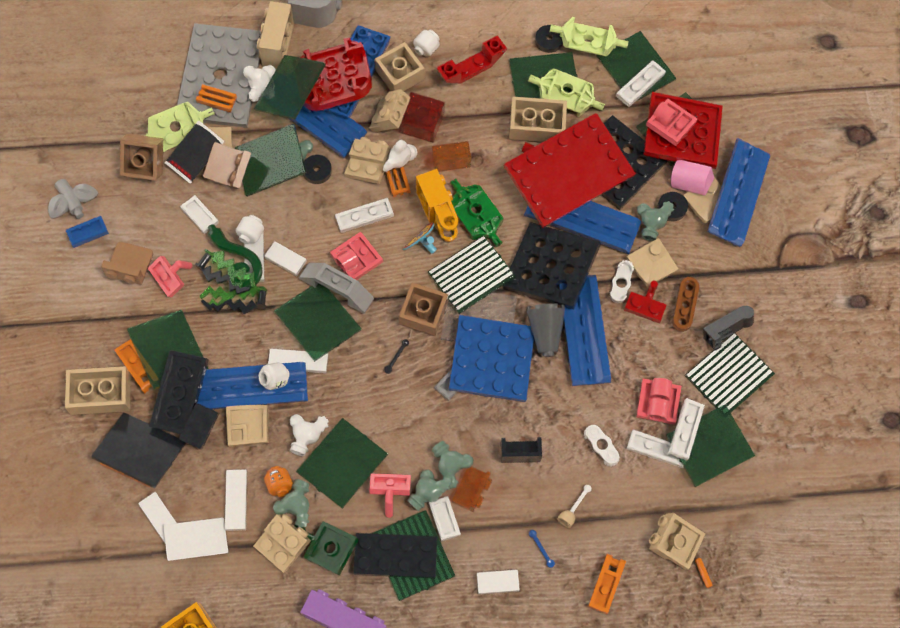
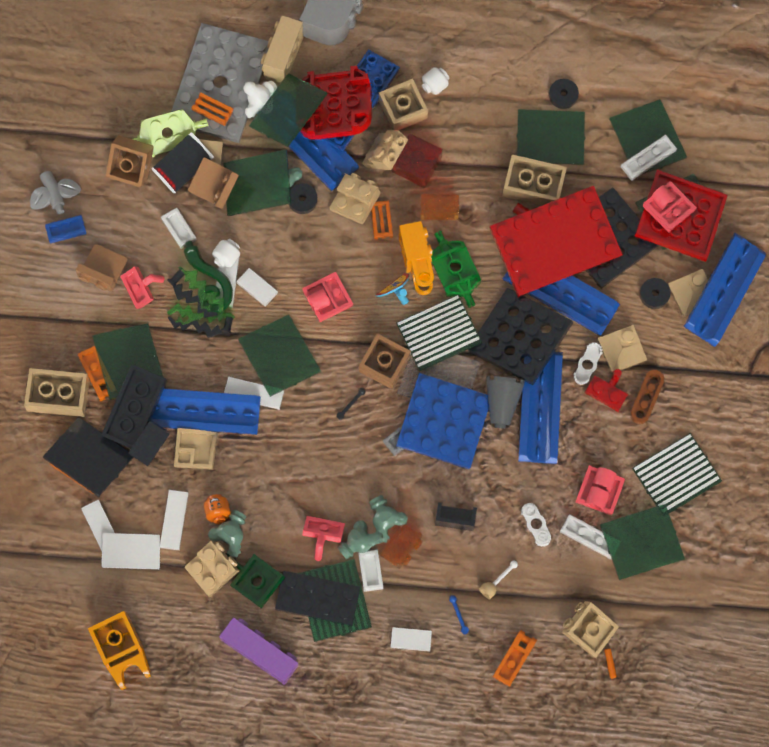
camera: 10 degrees right, 5 degrees up
white head [259,362,289,390] -> none
white animal [290,414,329,456] -> none
clear green piece [296,418,388,509] -> none
light grey slope [299,263,374,314] -> none
white tile [335,198,394,233] -> none
white animal [383,140,417,172] -> none
red slope [437,35,507,84] -> none
yellowish green plate [528,69,605,117] -> none
yellowish green plate [550,17,629,56] -> none
sand green animal [637,201,674,241] -> none
white tile [668,398,705,461] -> none
bright pink brick [671,160,714,195] -> none
leg [703,306,754,351] -> none

